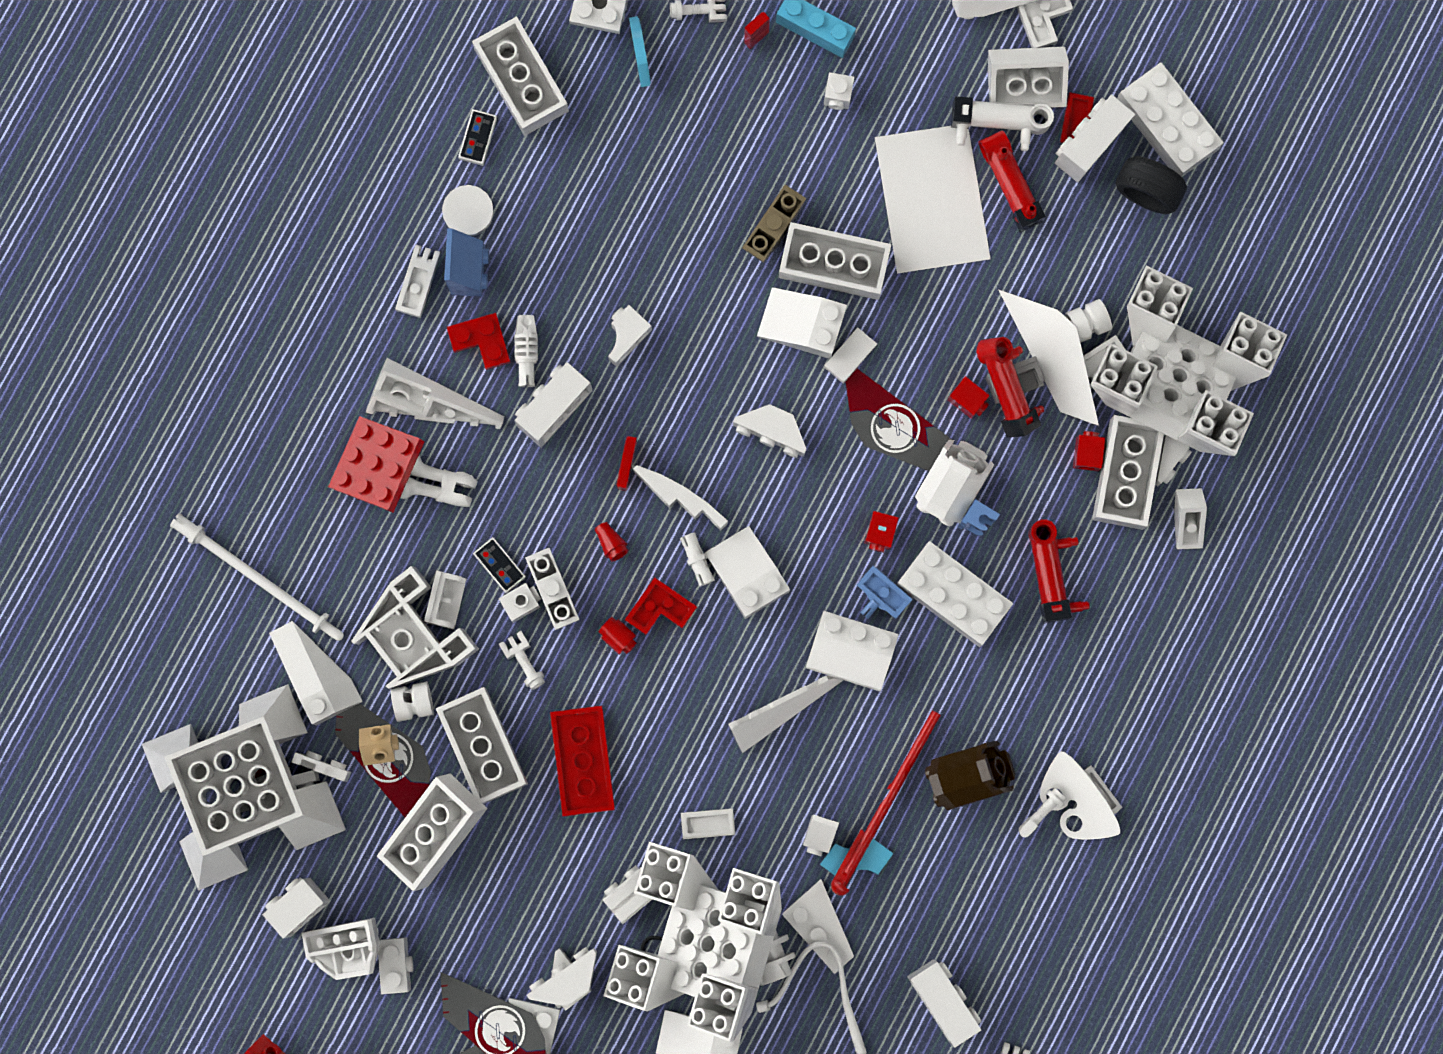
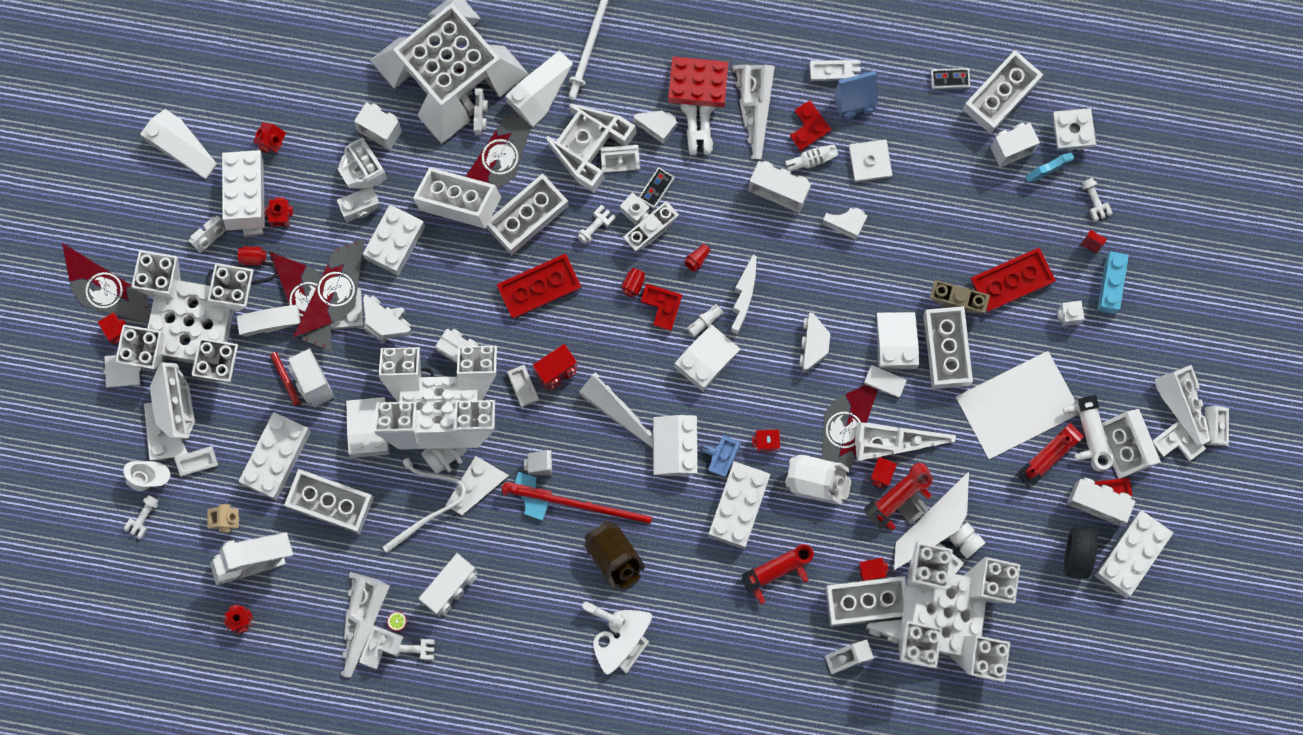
camera: 70 degrees right, 5 degrees down
tan brick [359,724,399,766] -> none
white wheel [391,681,434,722] -> none
white tile [442,185,494,236] -> none
red tile [616,436,637,491] -> none
medium blue hinge [958,499,1000,536] -> none
none -> white brick [363,205,425,276]
none -> red brick [532,344,578,391]
none -> white slope [633,111,677,144]
none -> white plate [849,140,892,182]
none -> white wedge [855,422,956,461]
none -> red plate [970,247,1056,313]
none -> white brick [991,123,1040,167]

